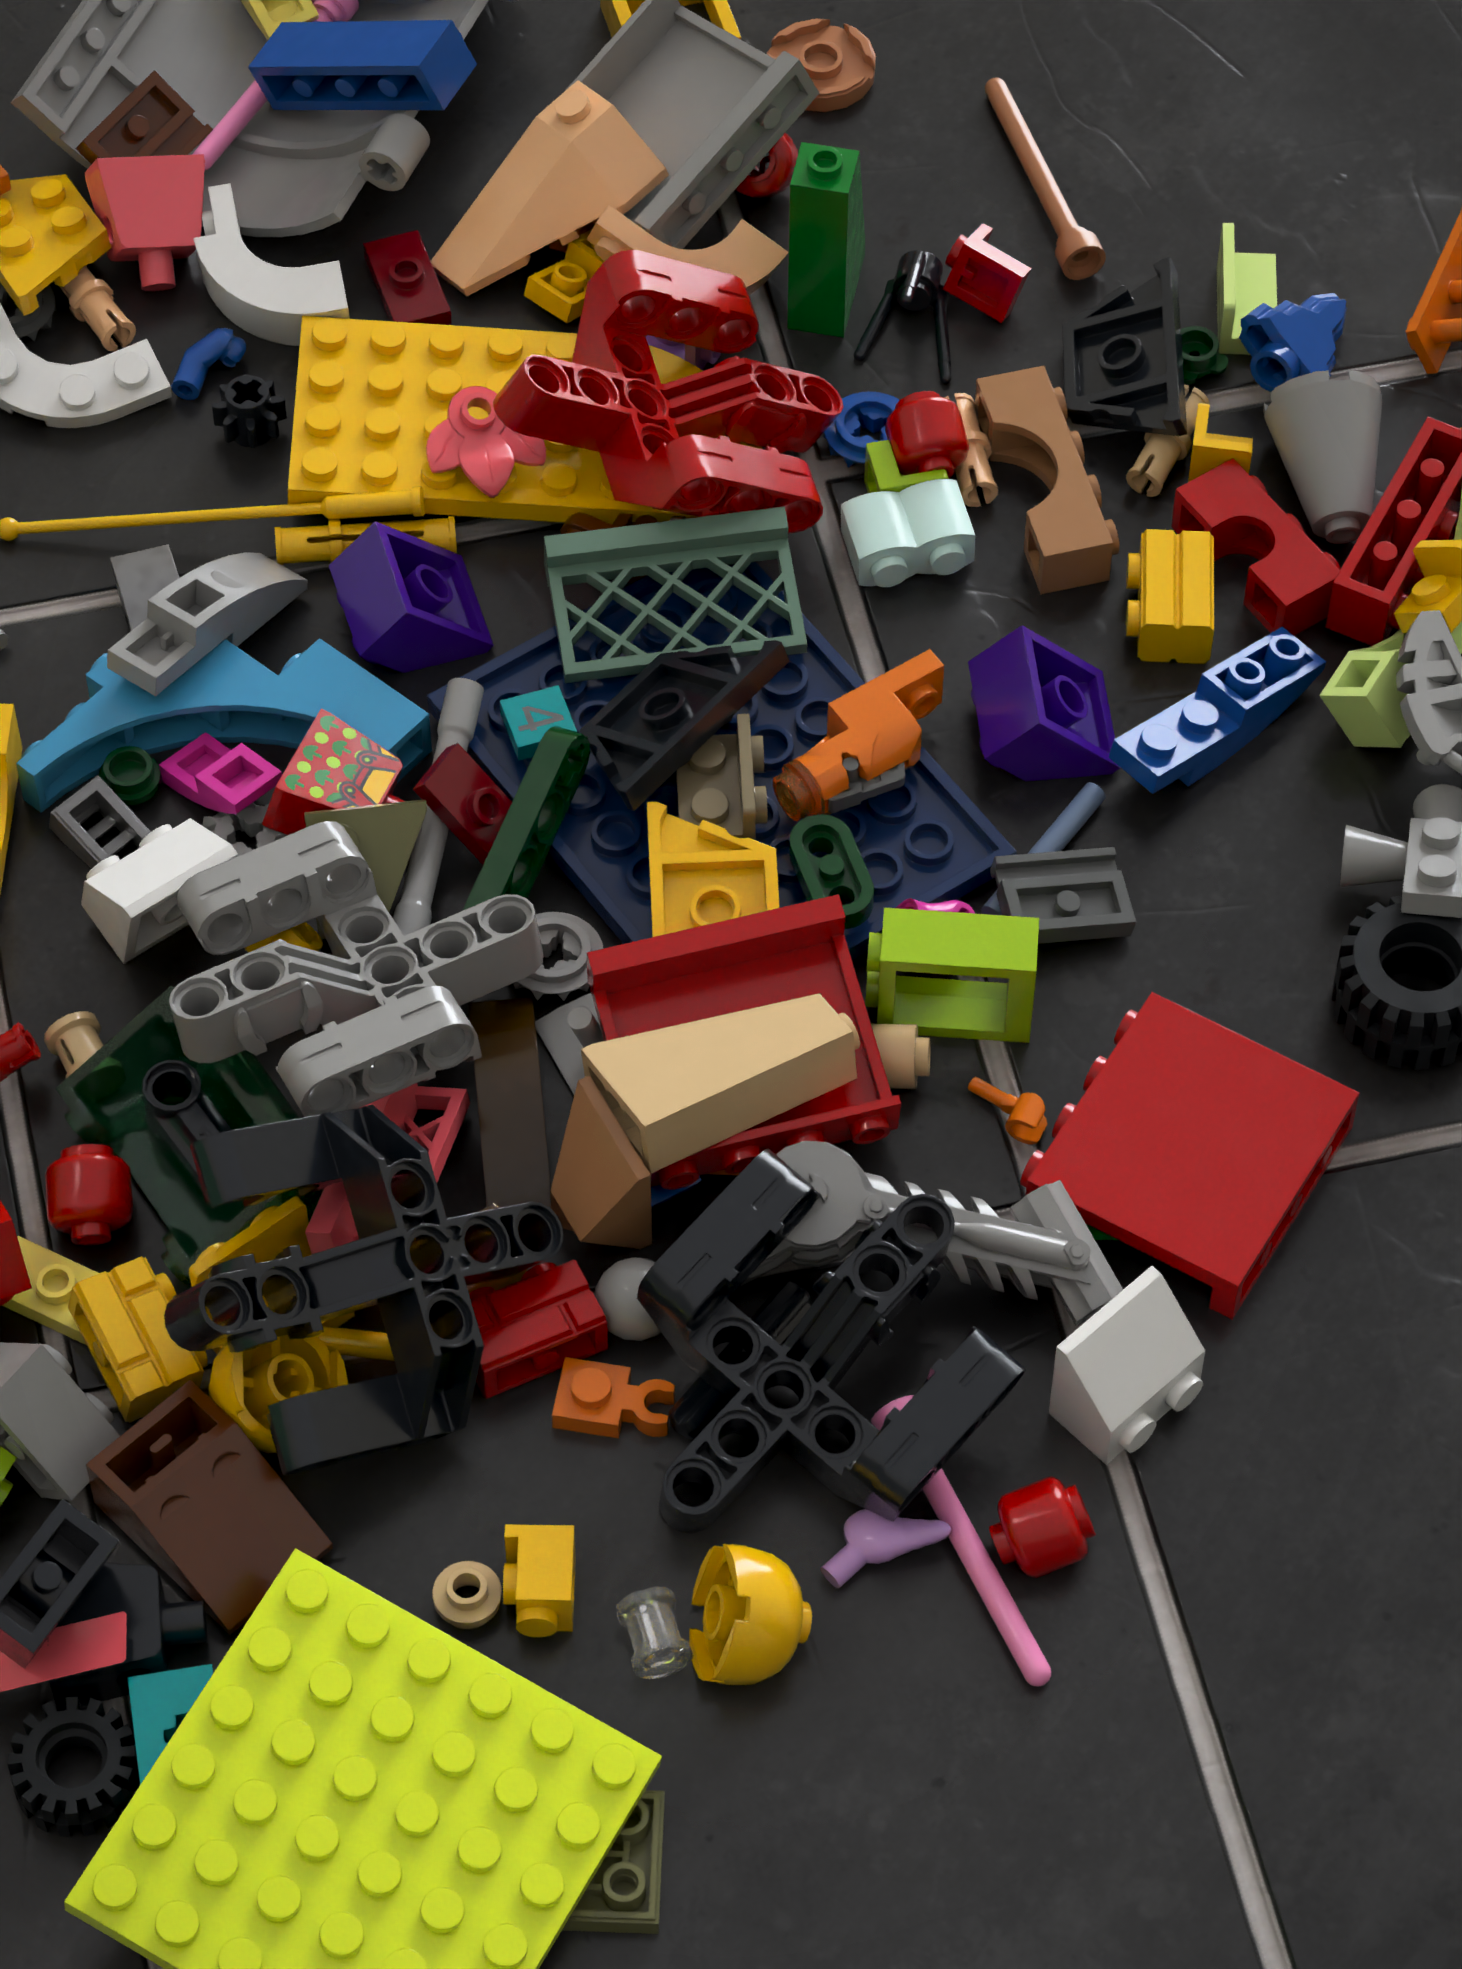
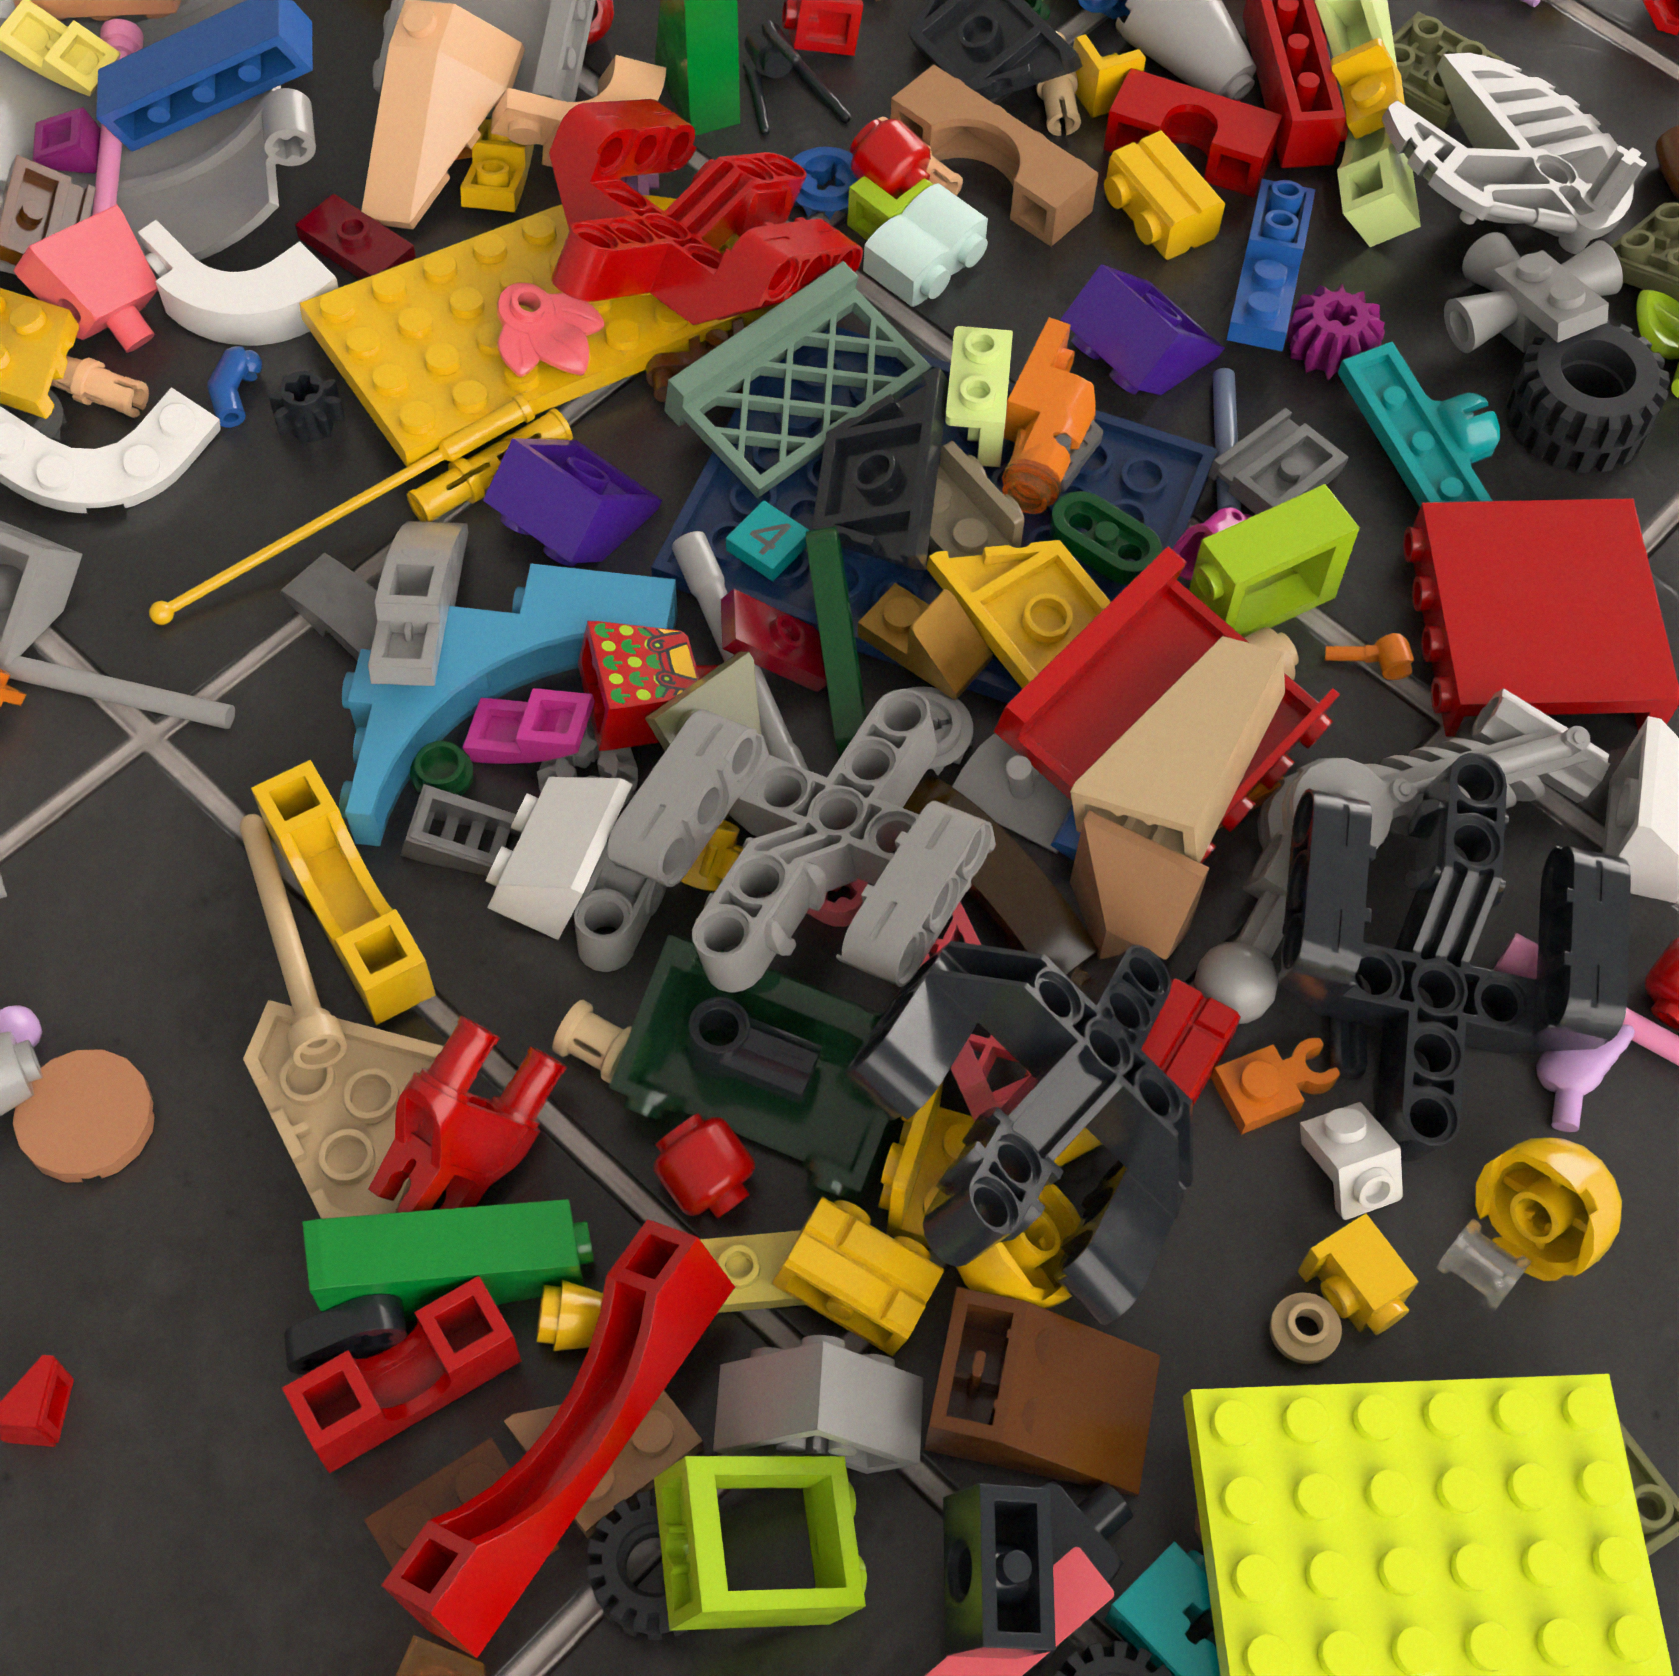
camera: 35 degrees left, 5 degrees up
none -> magenta slope [32,107,101,173]
none -> light grey piece [574,842,667,972]
none -> pearl gold slope [857,583,993,700]
none -> yellowish green bracket [945,326,1013,467]
none -> magenta gear [1286,283,1385,381]
none -> white bracket [1300,1102,1403,1220]
none -> teal plate [1338,341,1500,507]

